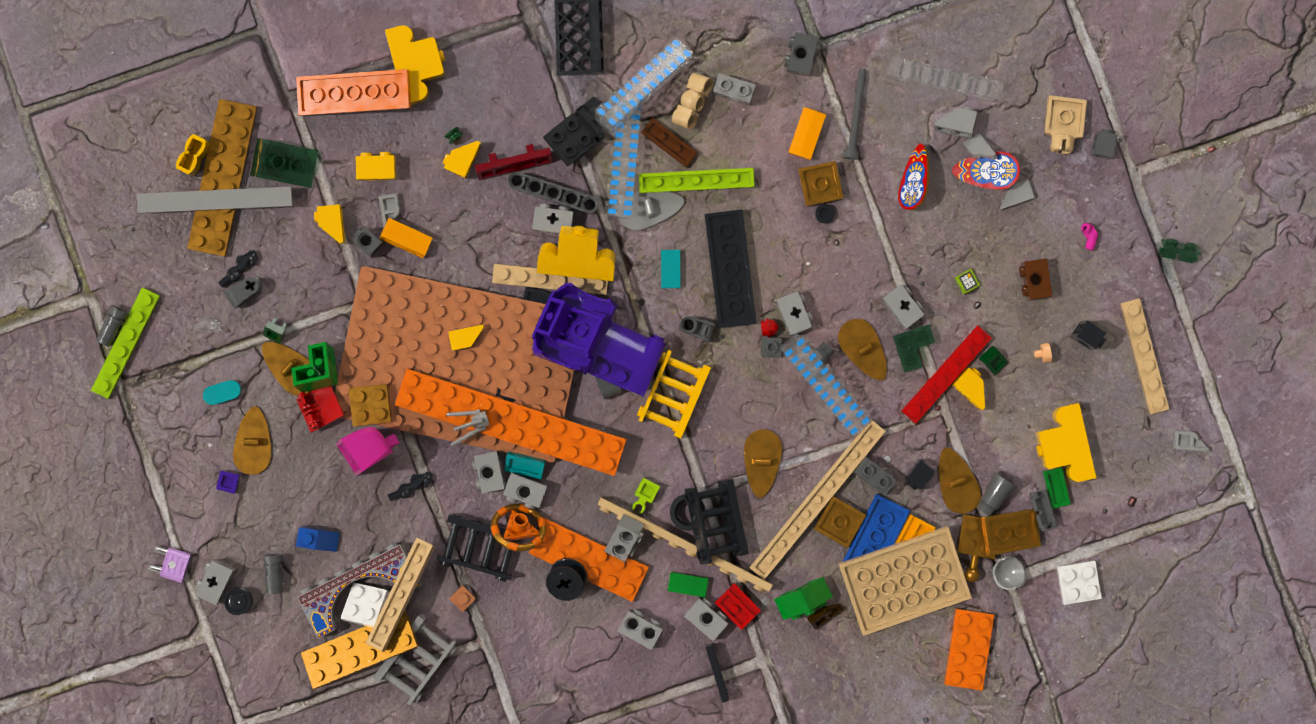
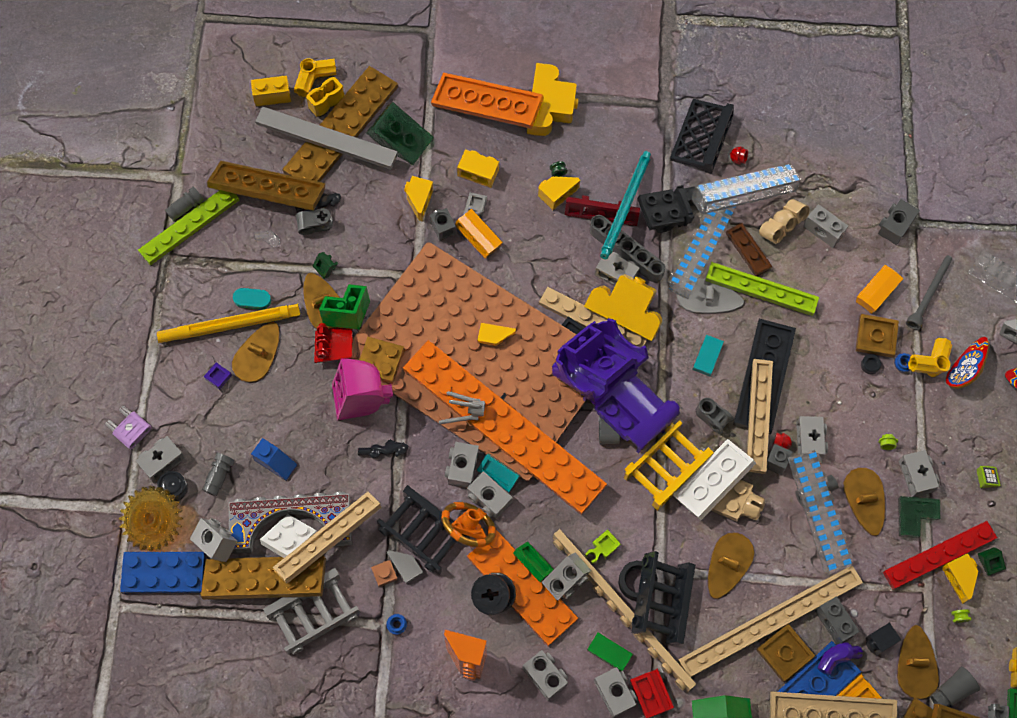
camera: 20 degrees right, 20 degrees down
none -> clear yellow gear [119,486,183,551]
none -> blue plate [120,552,206,593]
none -> yellow piece [157,304,300,343]
none -> light grey brick [190,518,237,562]
none -> pearl gold plate [207,161,325,211]
none -> yellow brick [251,76,291,106]
none -> yellow piece [294,58,337,97]
none -> blue plate [386,614,407,635]
none -> light grey tile [387,550,423,584]
none -> orange slope [444,630,487,681]
none -> green tile [513,541,554,582]
none -> teal piece [600,151,651,260]
none -> white plate [673,439,756,520]
none -> tan plate [711,480,765,522]
none -> red plate [730,146,748,165]
none -> tan plate [747,359,773,474]
none -> dark purple arm [817,642,863,676]
none -> lime plate [878,434,898,450]
none -> blue plate [894,353,911,372]
none -> yellow piece [908,338,952,377]
none -> lime bush [951,609,972,623]

